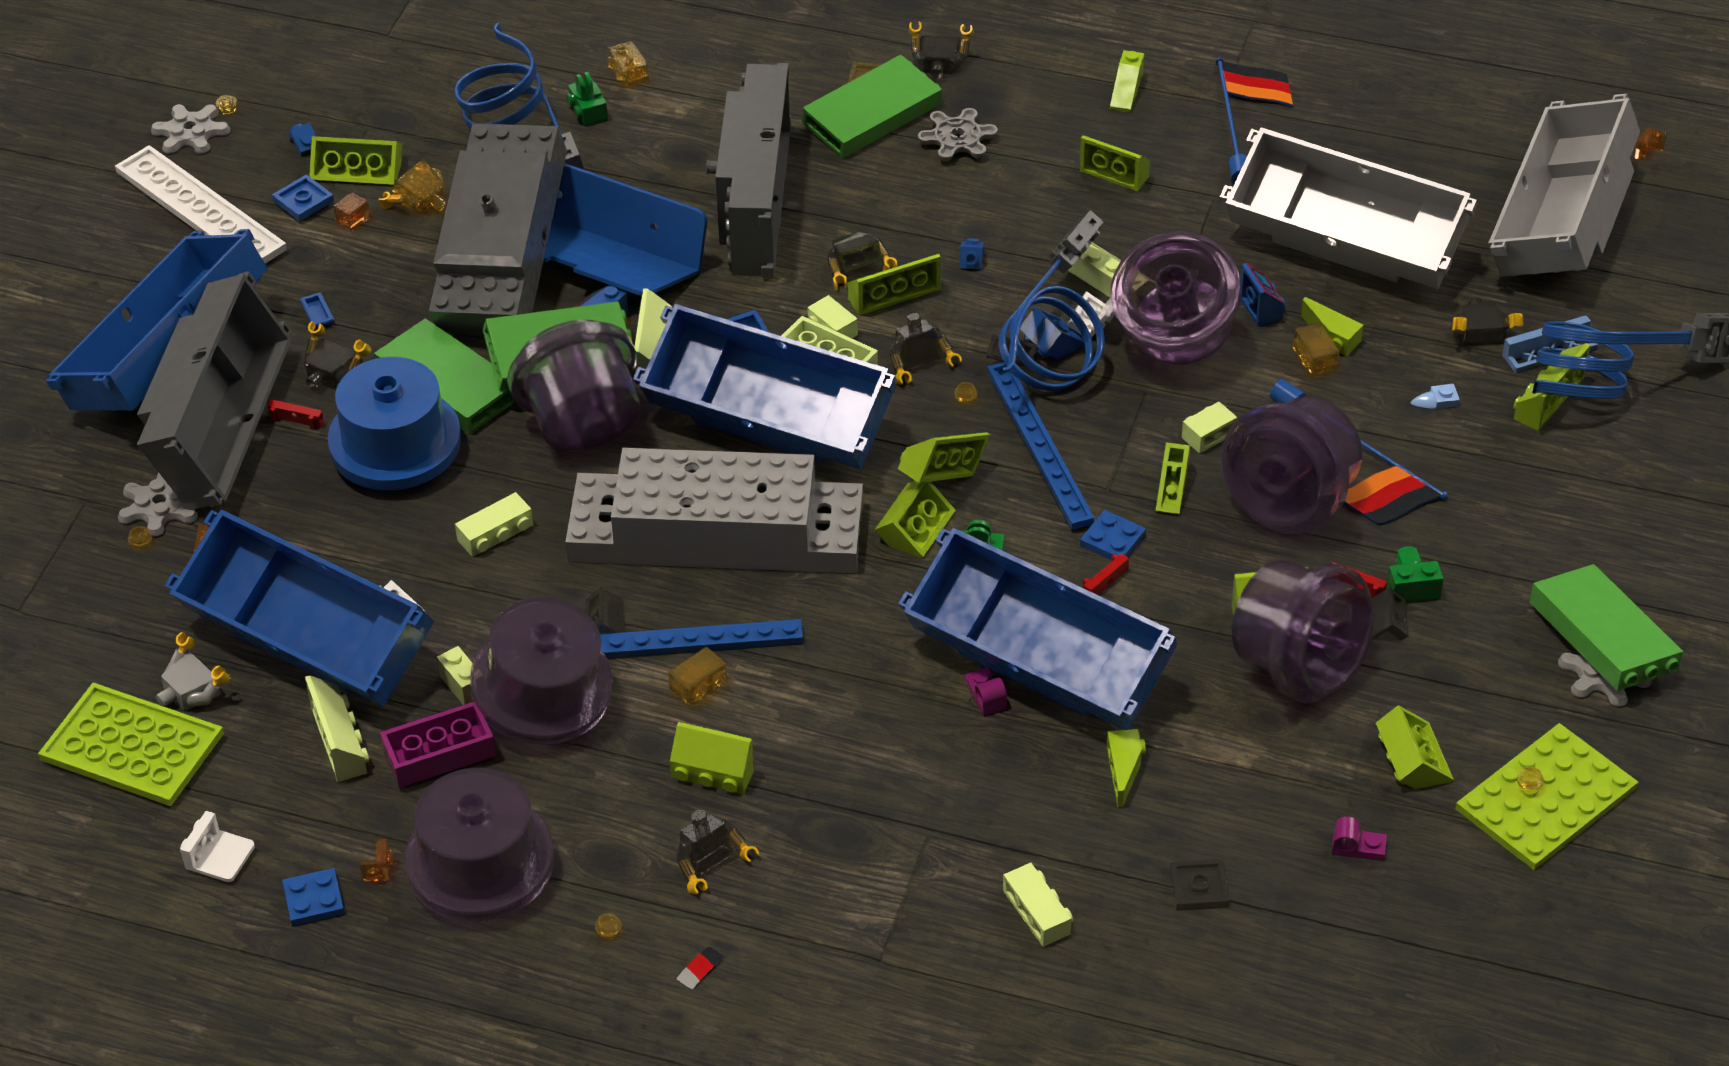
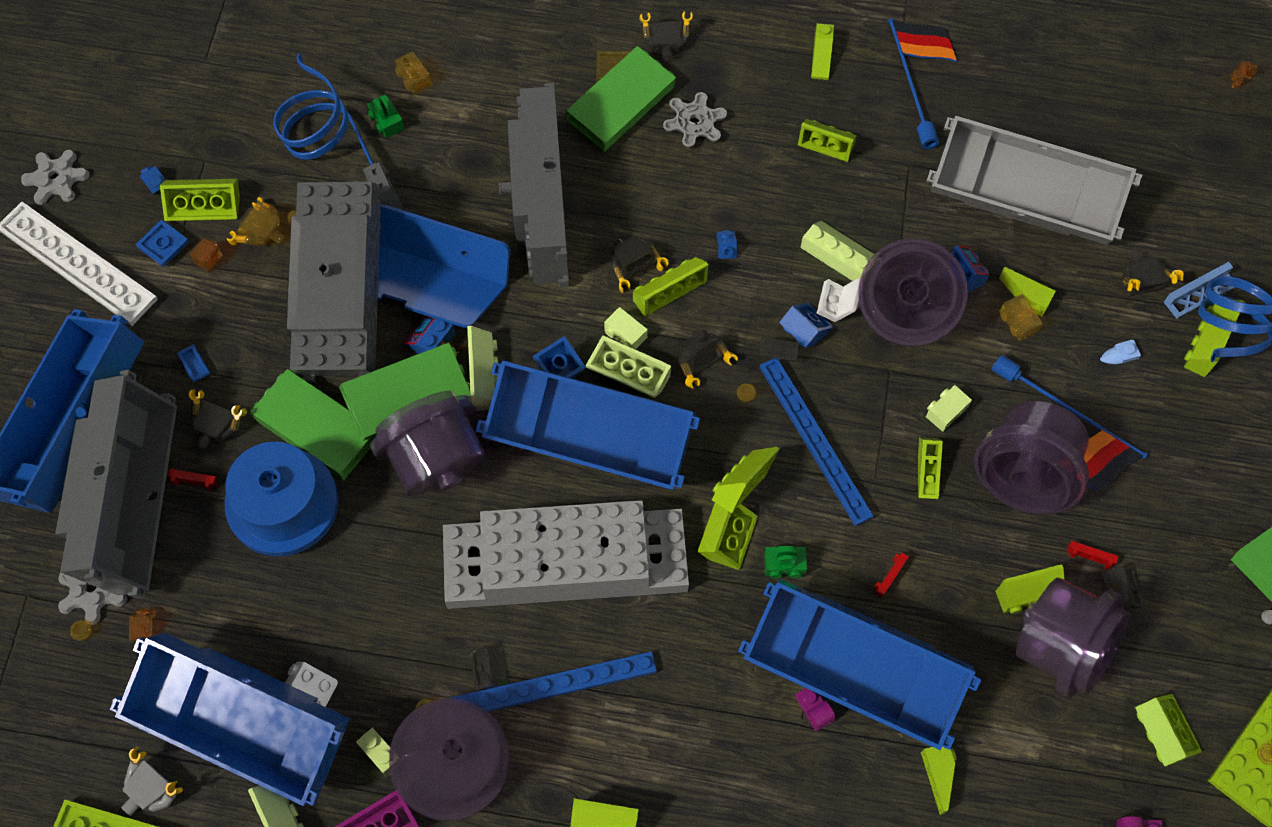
camera: 10 degrees left, 20 degrees up
clear yellow plate [216,95,237,114] -> none
yellowish green brick [455,492,533,557] -> none
clear yellow brick [668,647,727,705] -> none
blue piece [998,210,1105,391] -> none
blue plate [1080,510,1146,560] -> none
green brick [1387,546,1443,604] -> none
light grey piece [1488,94,1640,276] -> none

